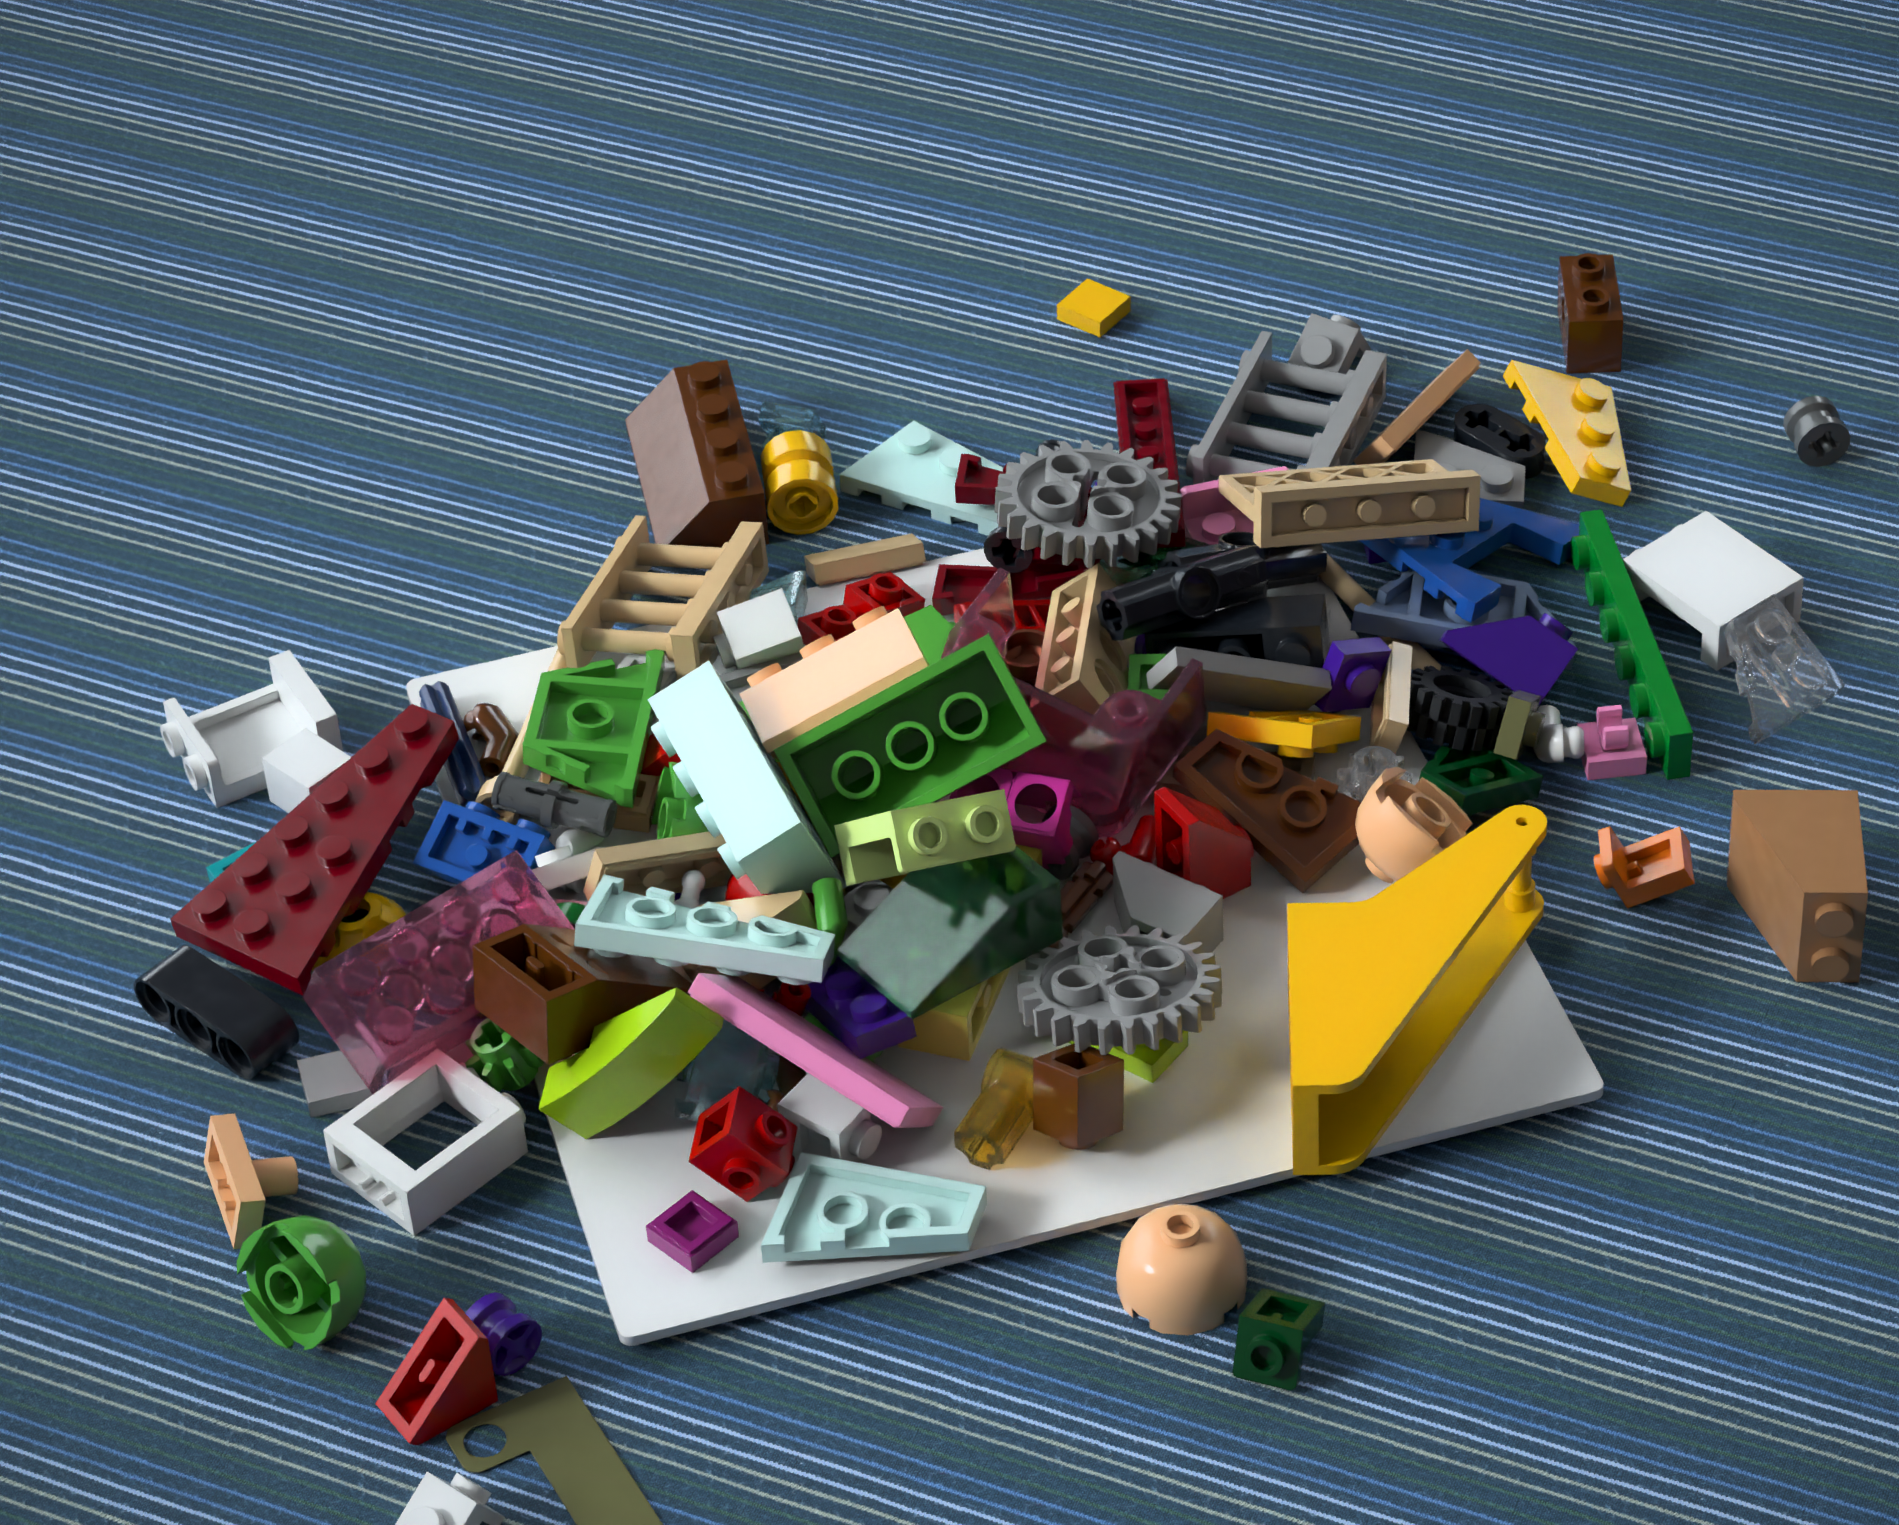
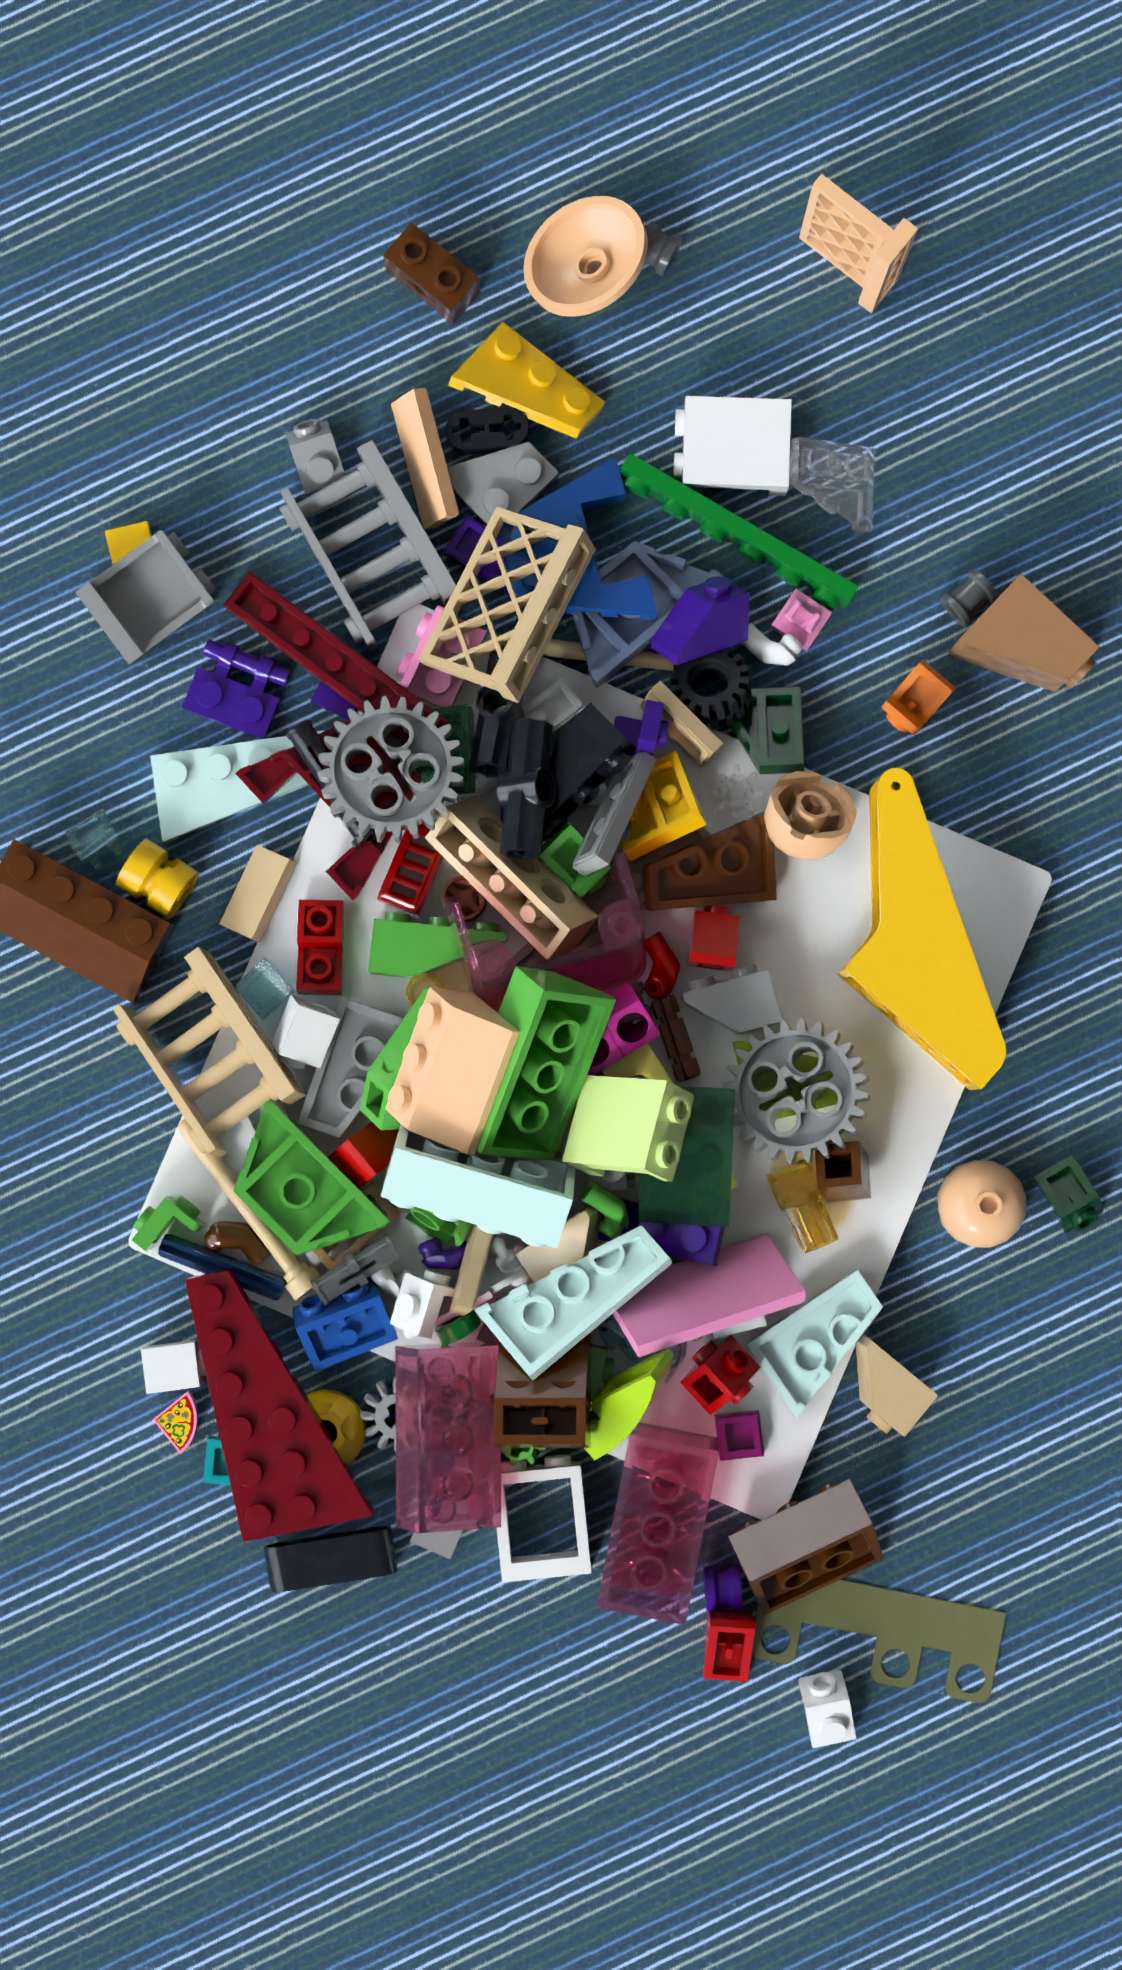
camera: 50 degrees left, 45 degrees up
white panel [160,650,343,808] -> none
light nougat tile [204,1113,298,1249] -> none
bright green cylinder [237,1215,367,1350] -> none
olive plate [1493,690,1545,760] -> none
none -> light grey panel [75,530,216,664]
none -> bright green bracket [132,1195,205,1251]
none -> tile [153,1390,198,1454]
none -> dark purple plate [182,639,291,739]
none -> light nougat dish [524,196,648,316]
none -> clear pink brick [597,1422,720,1625]
none -> slope [728,1479,884,1615]
none -> tan slope [856,1334,938,1437]

